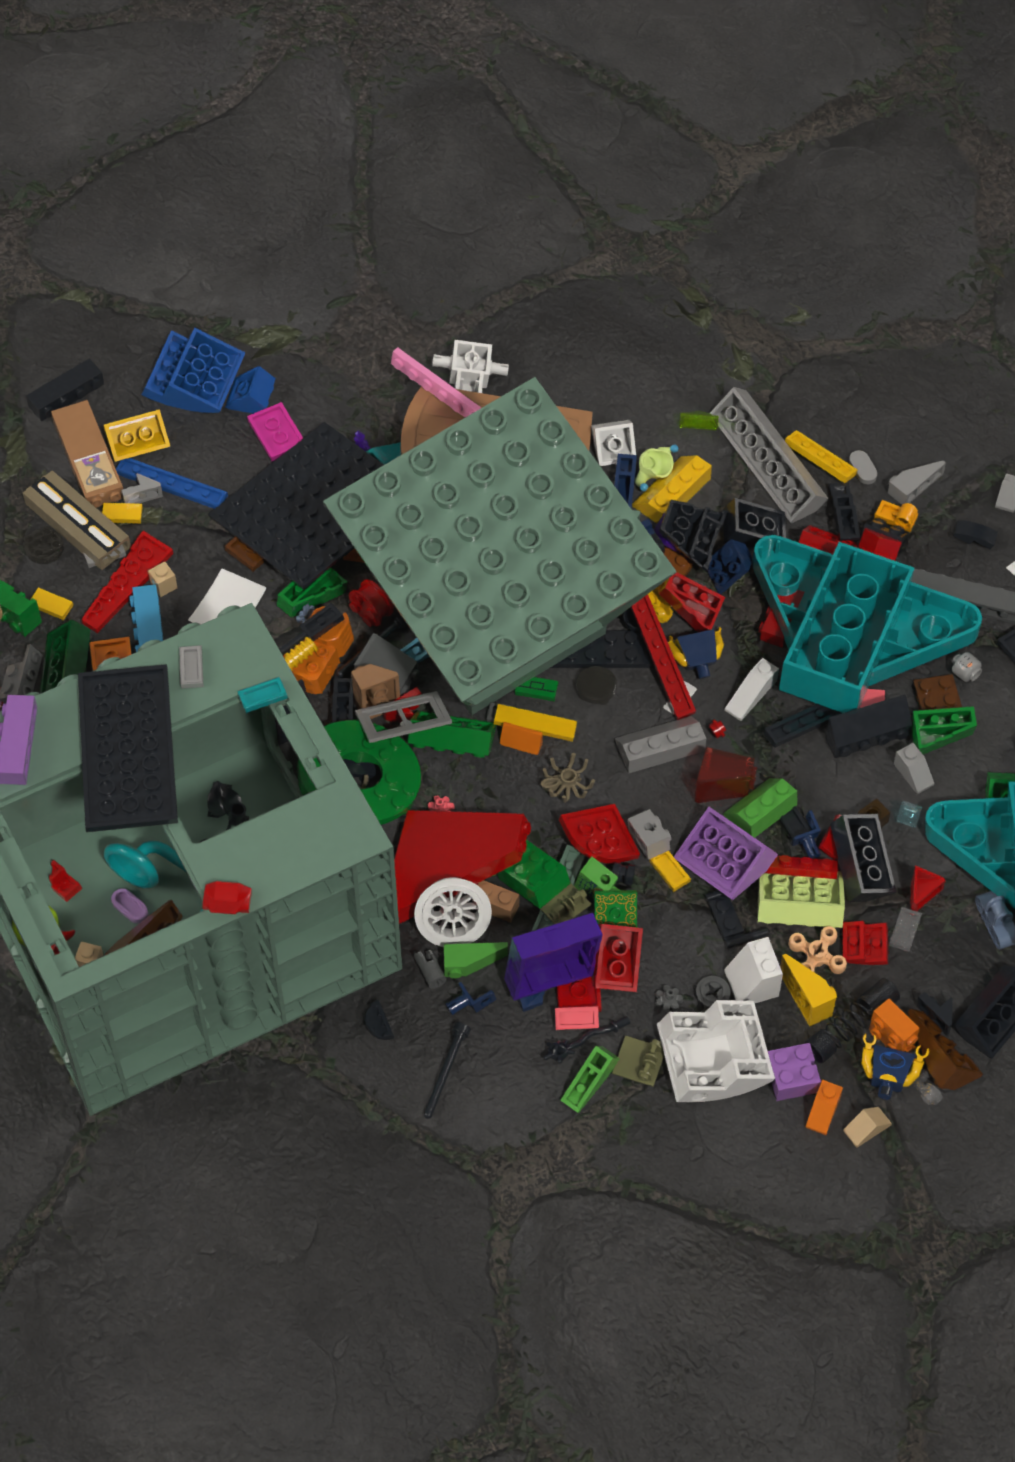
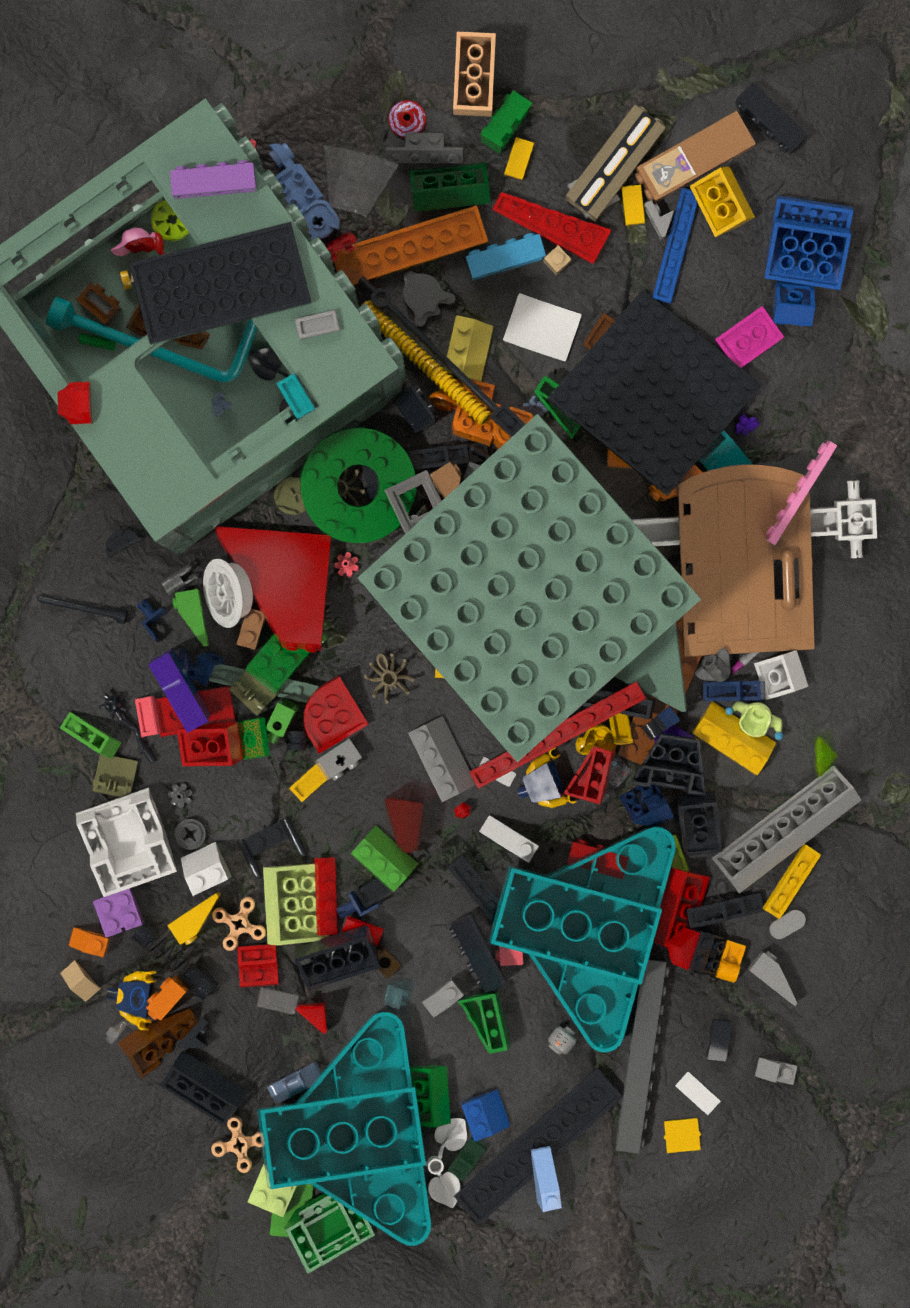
camera: 80 degrees right, 30 degrees up
medium lavender slope [674,807,778,900] -> none
reddish brown plate [912,674,962,710] -> none

